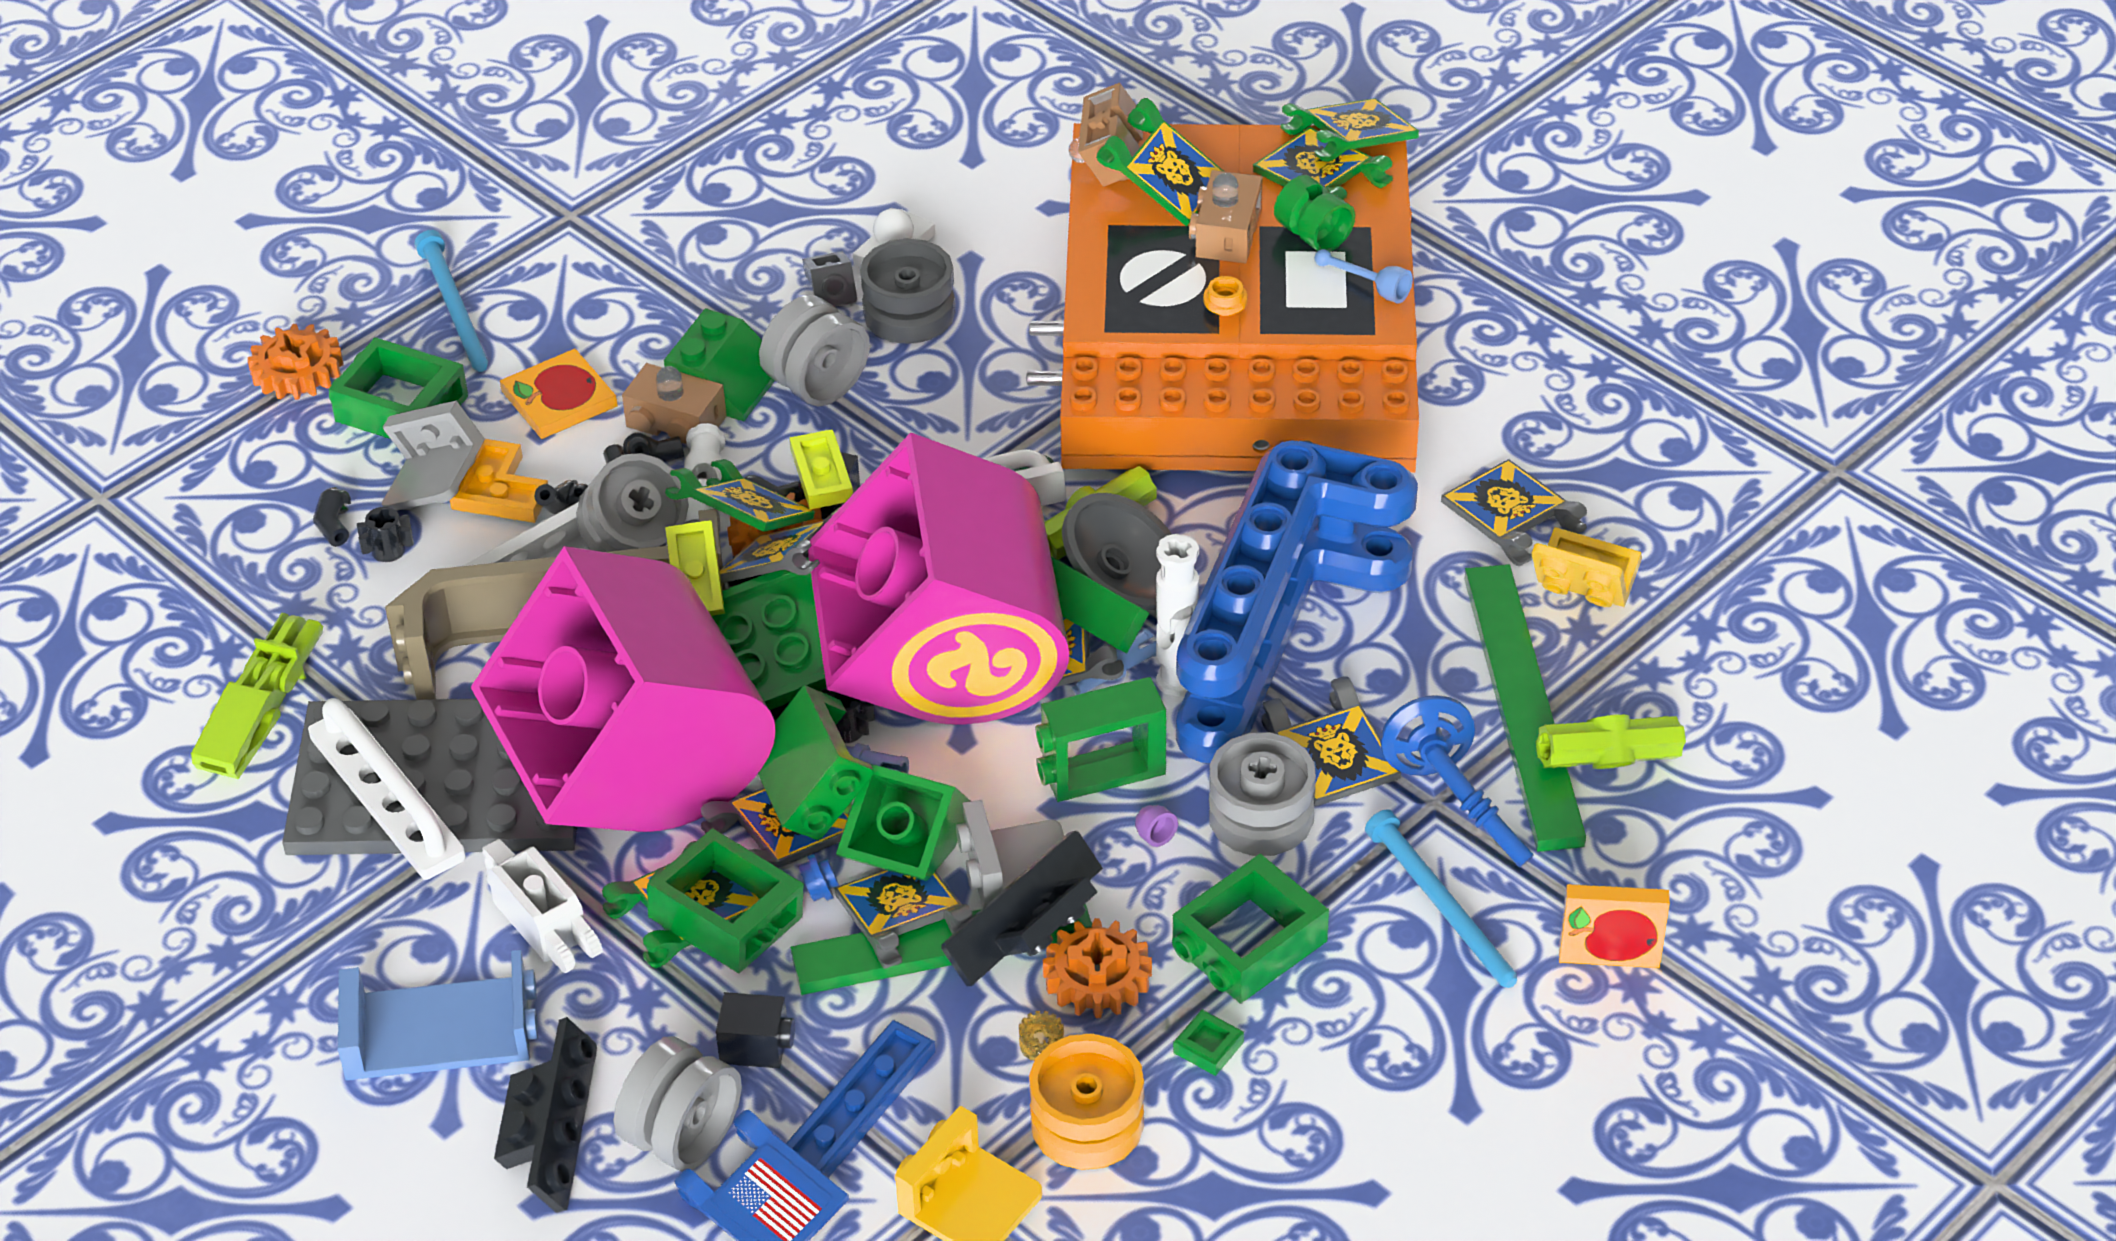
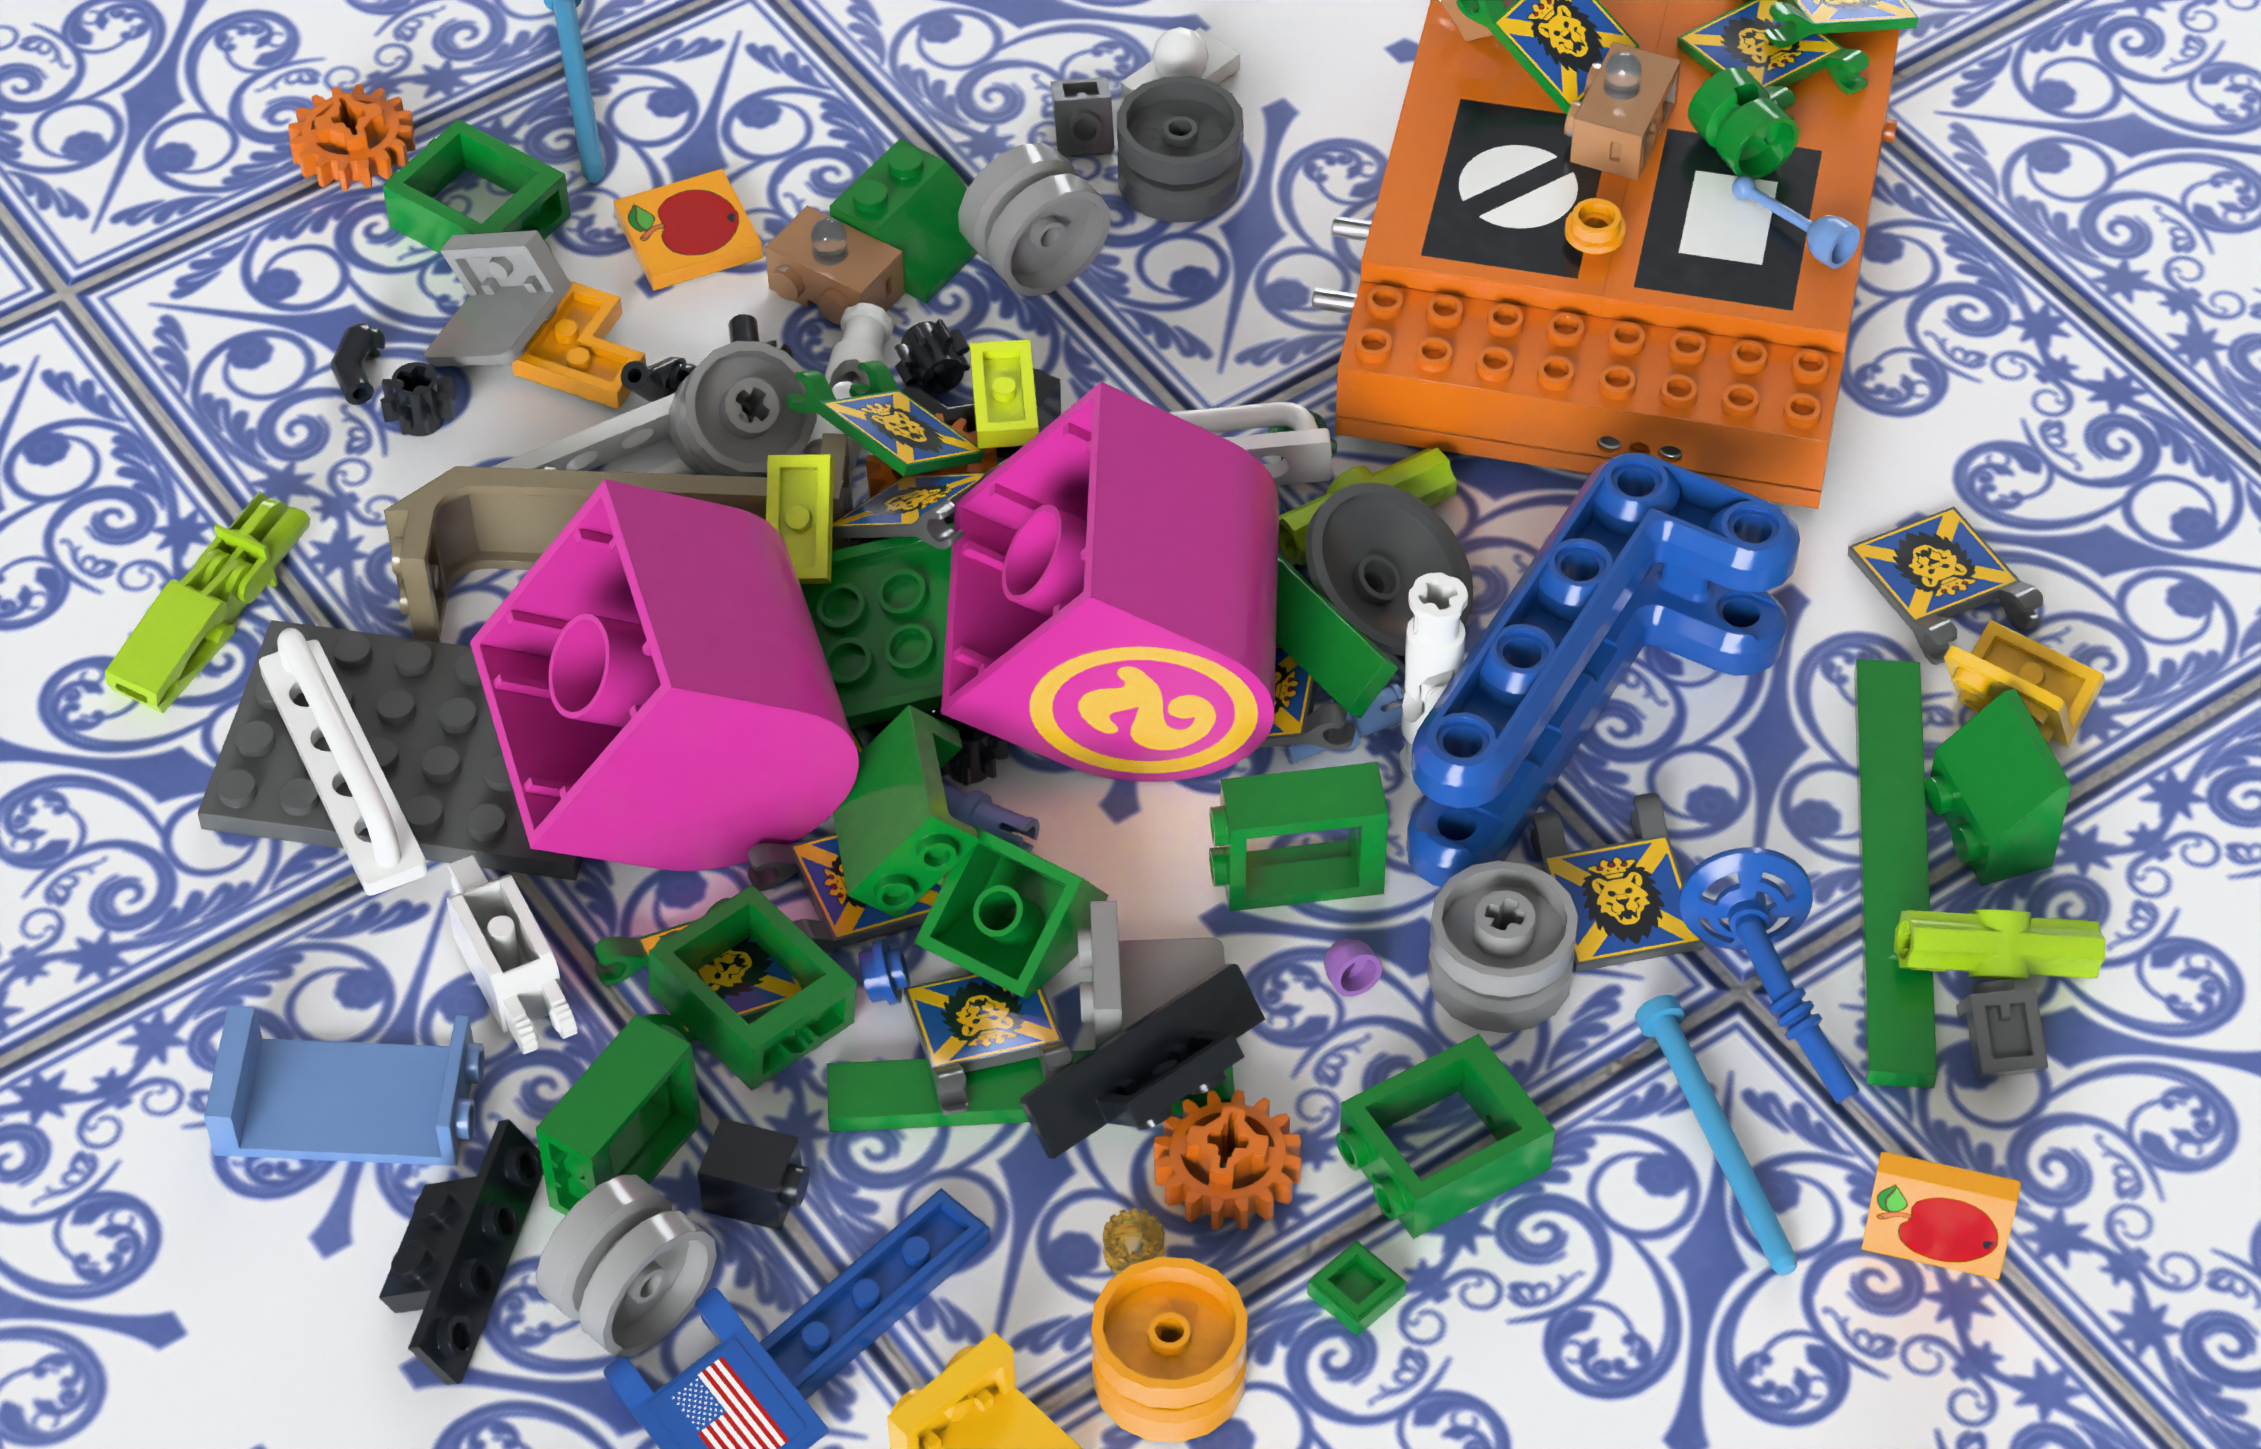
camera: 10 degrees right, 5 degrees up
black arm [623,432,684,462] -> none
none -> green window [536,1014,702,1215]
none -> black gear [895,319,970,394]
none -> green slope [1925,689,2071,886]
none -> dark grey bracket [1956,980,2048,1078]

